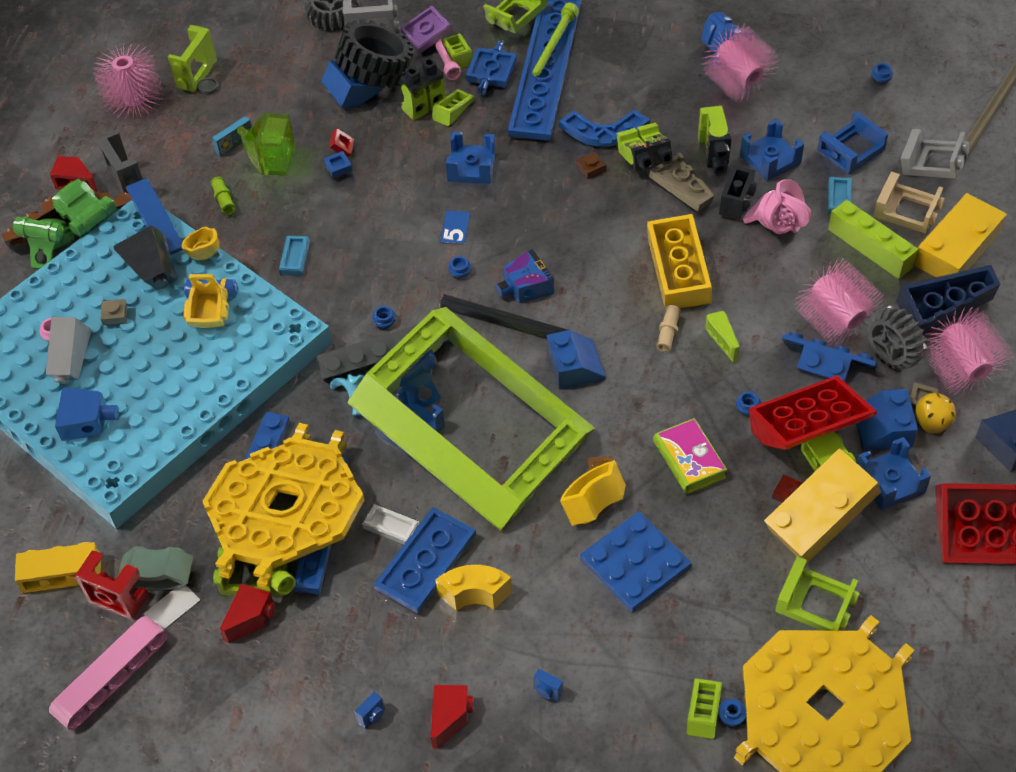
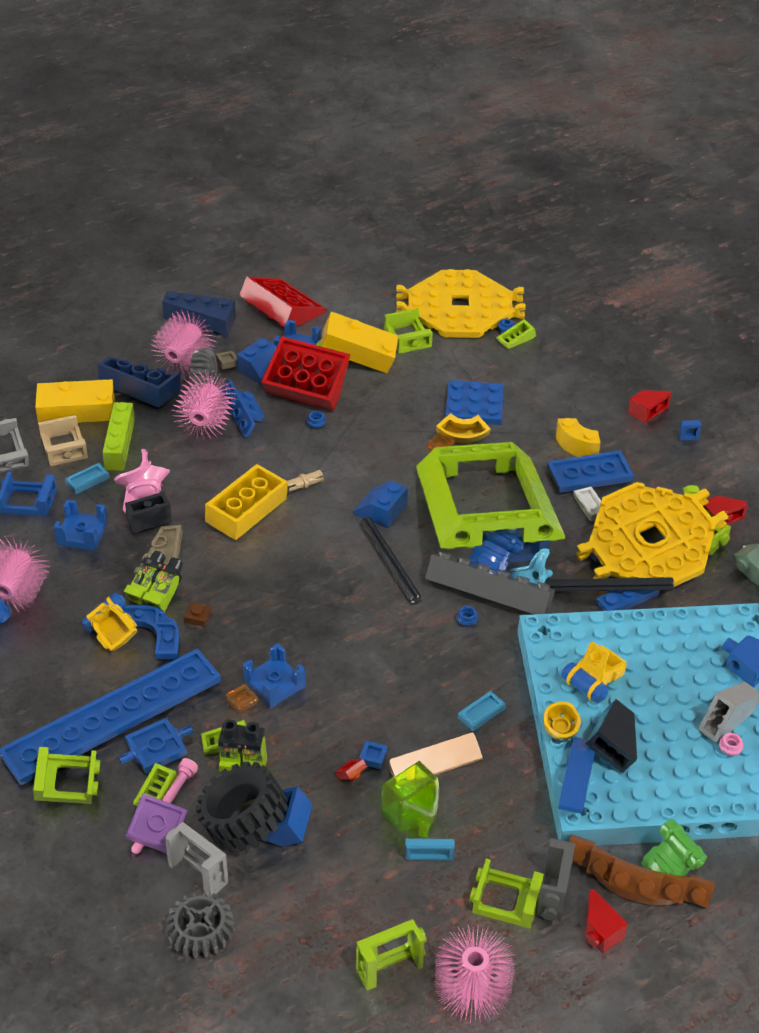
camera: 140 degrees left, 10 degrees down
bright green piece [52,179,117,237] -> none
dark tan plate [100,299,128,325] -> none
lime pin [211,177,236,215] -> none
blue sticker [440,210,470,244] -> none
blue plate [448,256,471,278] -> none
blue torso [496,249,554,303] -> none
lime piece [532,3,579,77] -> none
blue plate [533,668,563,702] -> none
piece [653,418,727,495] -> none
hips [698,106,732,173] -> none
lime slope [705,311,740,362] -> none
clear red plate [772,474,803,503] -> none
yellow helmet [916,393,956,434] -> none
none -> yellow piece [82,592,138,652]
none -> clear orange plate [226,684,258,714]
none -> light nougat slope [389,733,483,787]
none -> lime window [469,859,544,929]
none -> black axle [547,577,674,592]

